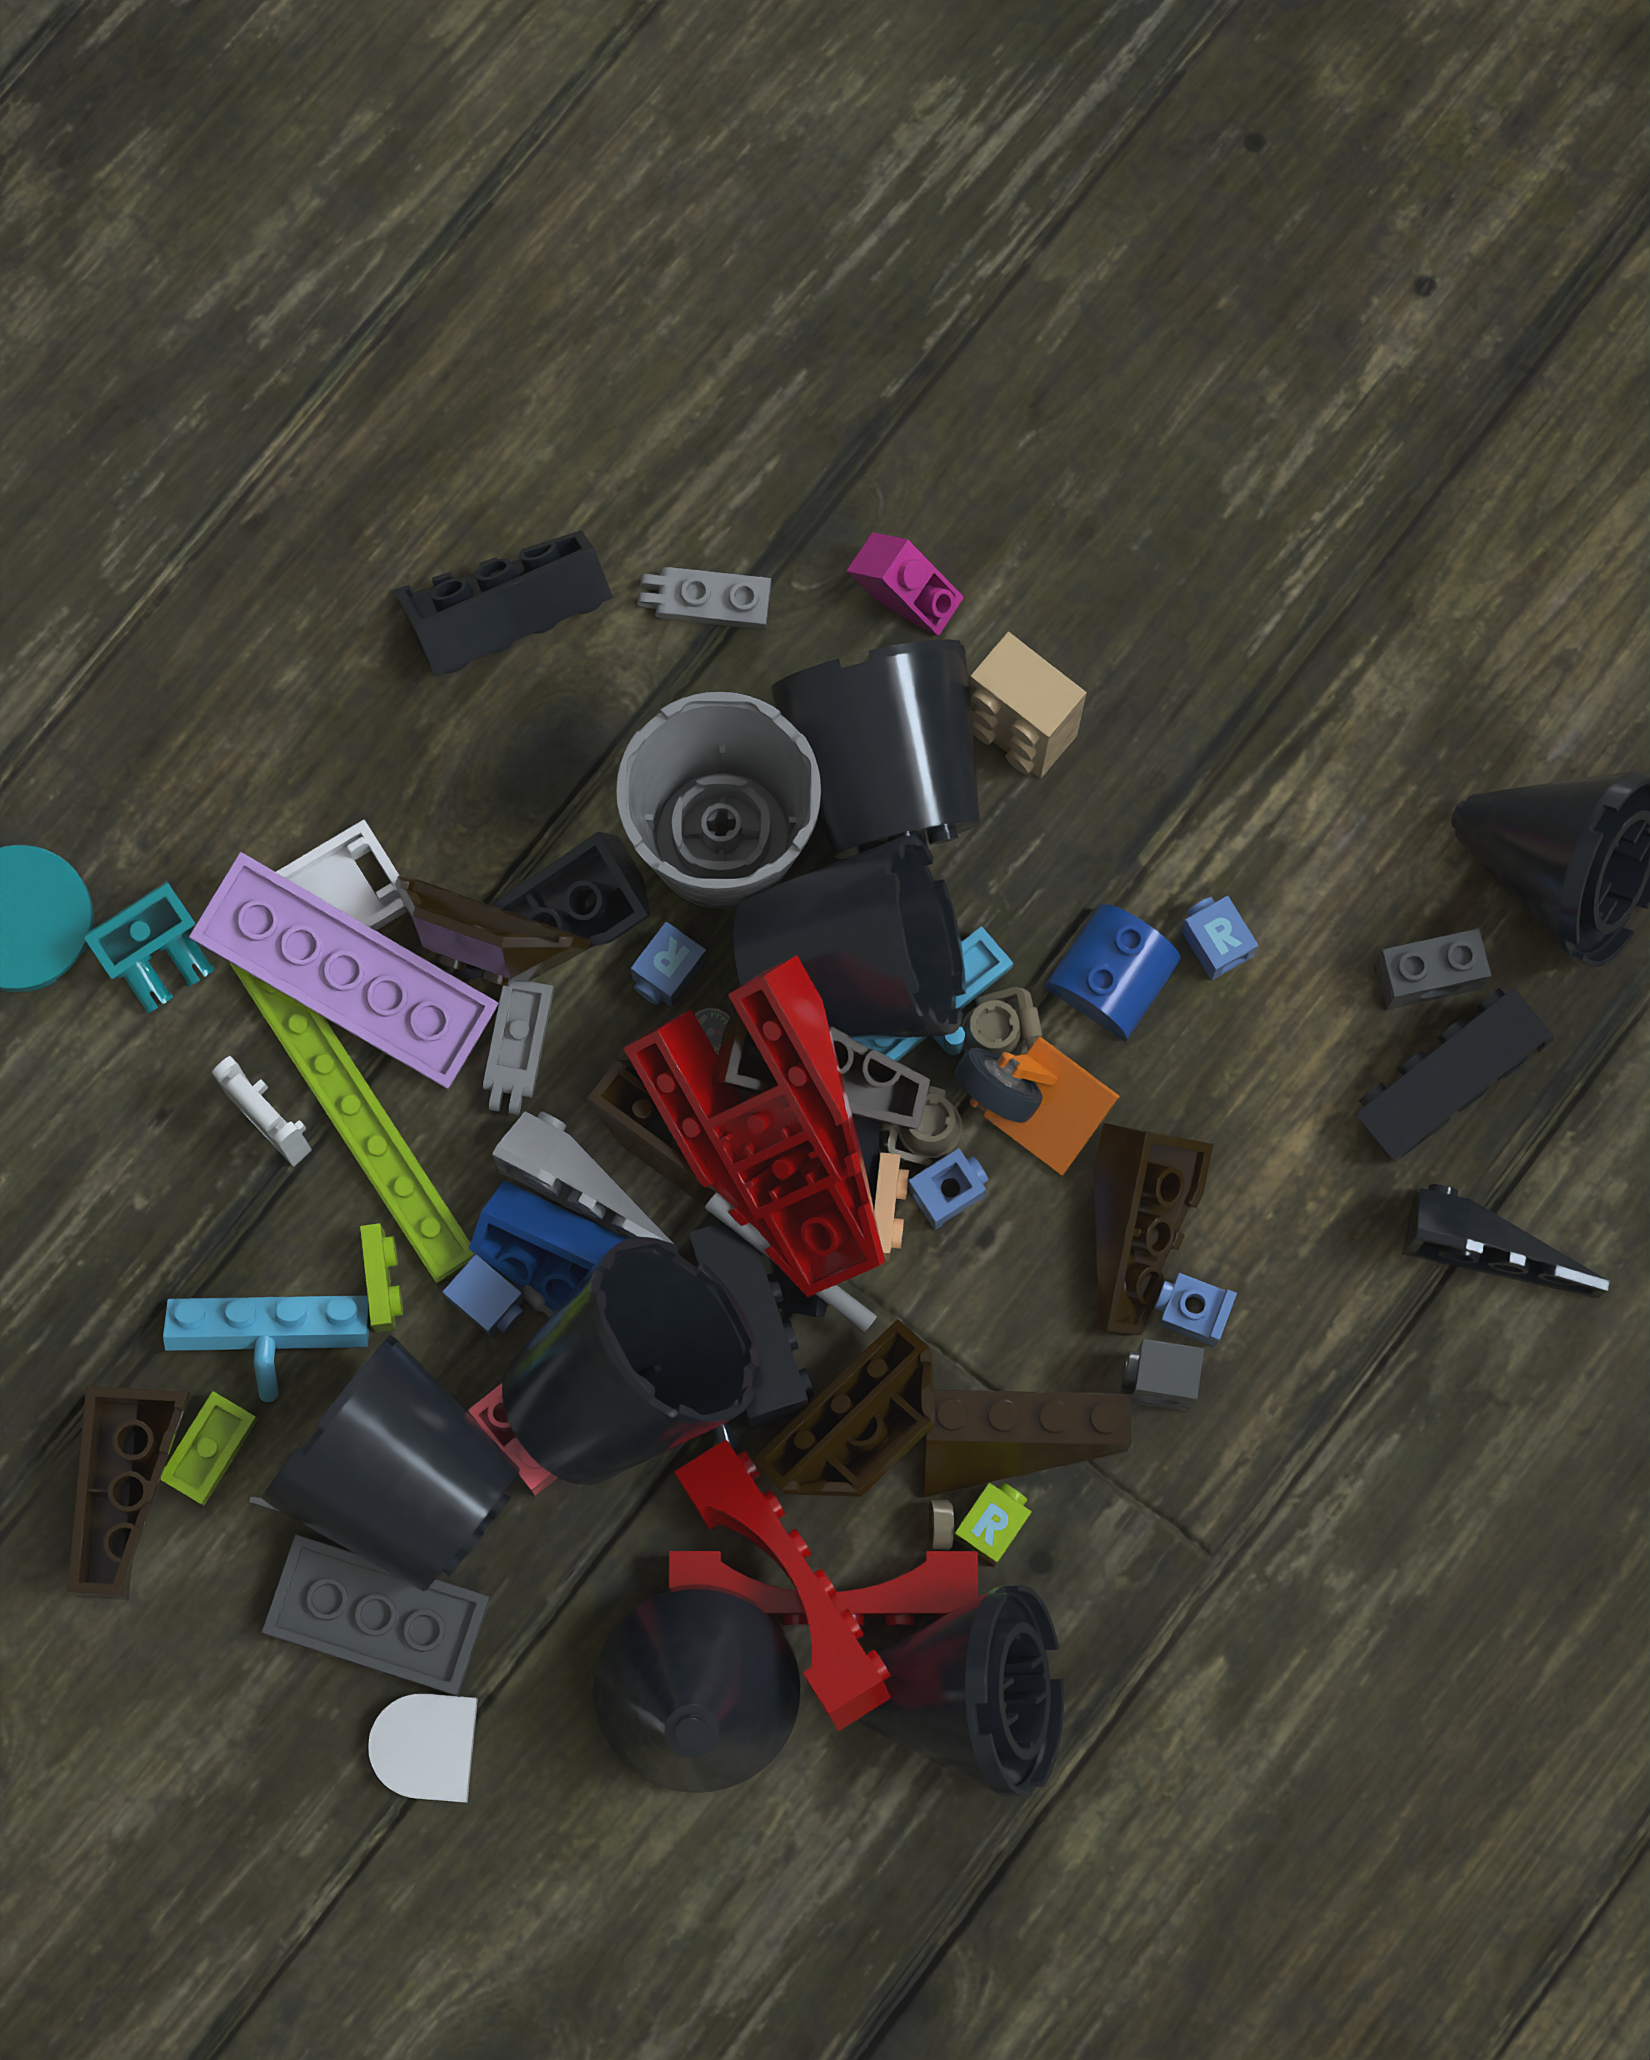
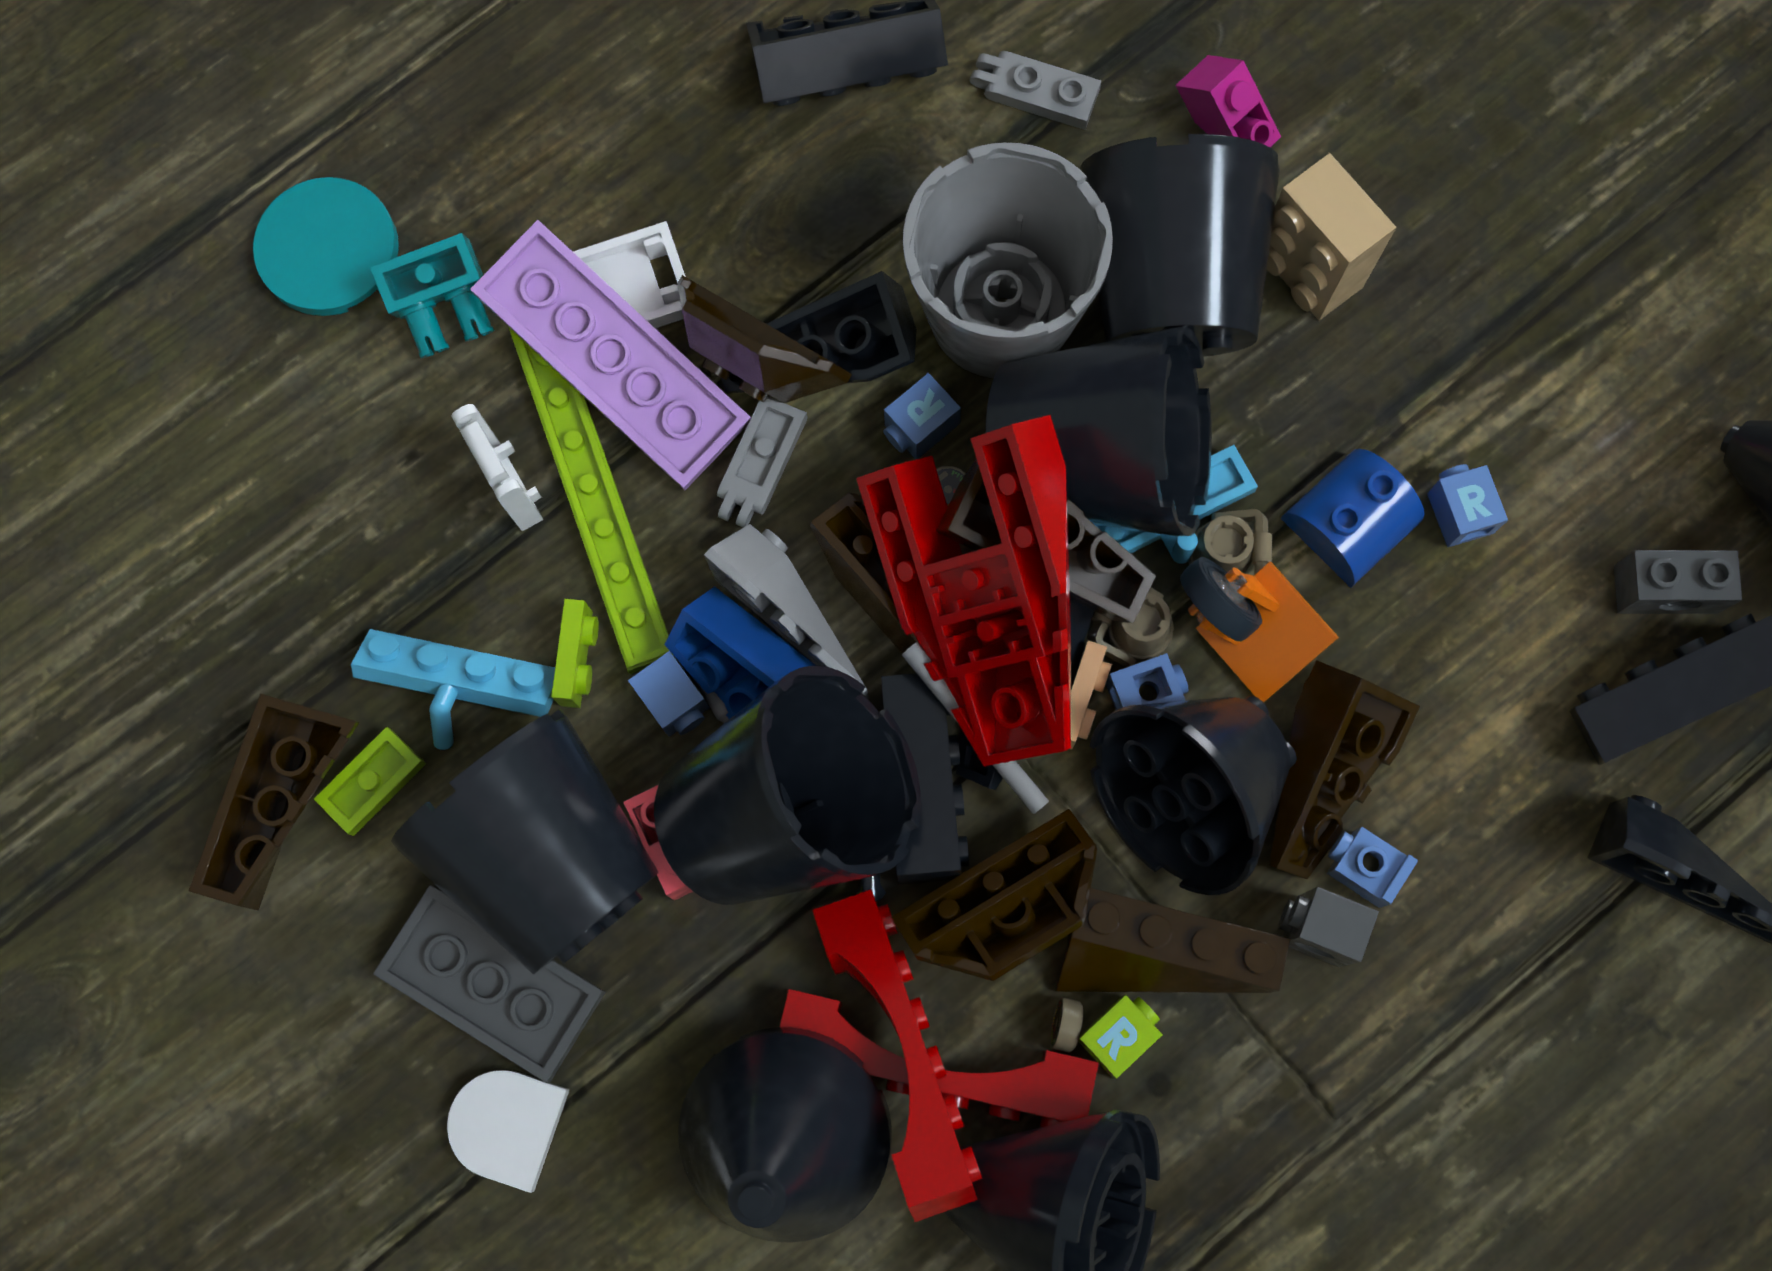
camera: 20 degrees right, 0 degrees up
none -> black cone [1090,696,1297,895]

